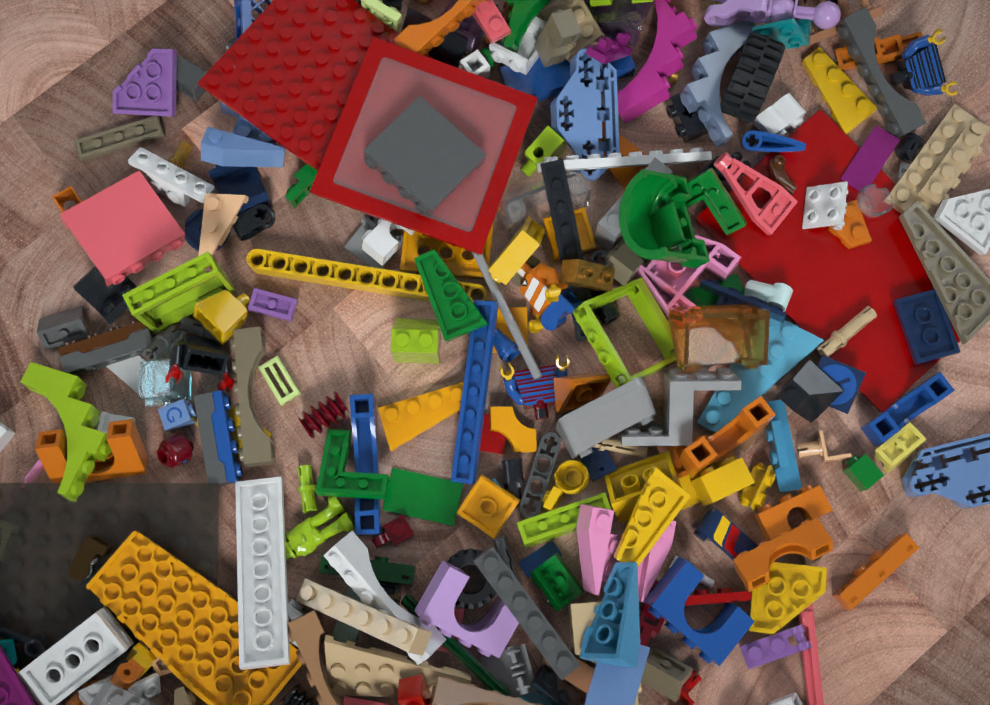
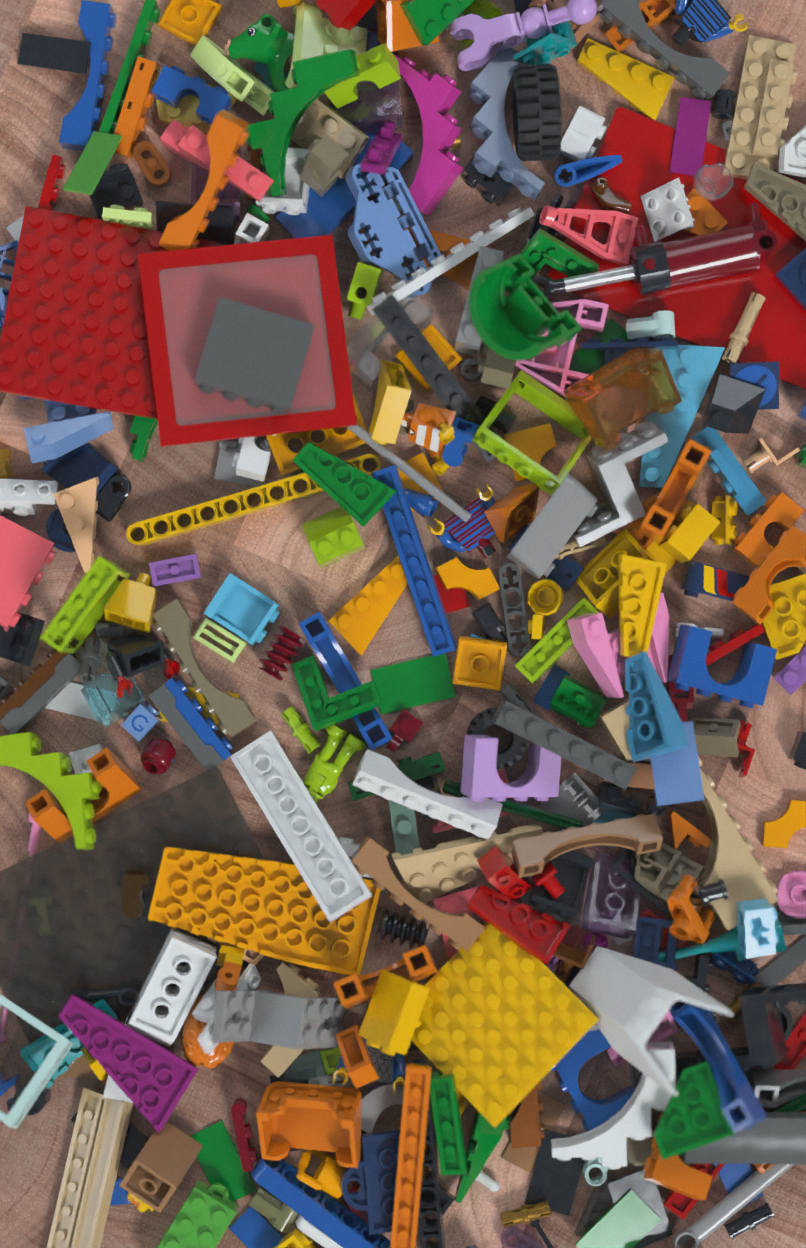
camera: 25 degrees left, 10 degrees up
tan arch [296,578,432,656] -> none
pearl gold brick [559,259,615,291] -> none
none -> medium azure panel [204,573,281,646]
none -> light orange tile [504,423,556,482]
none -> dark red piece [531,203,778,300]

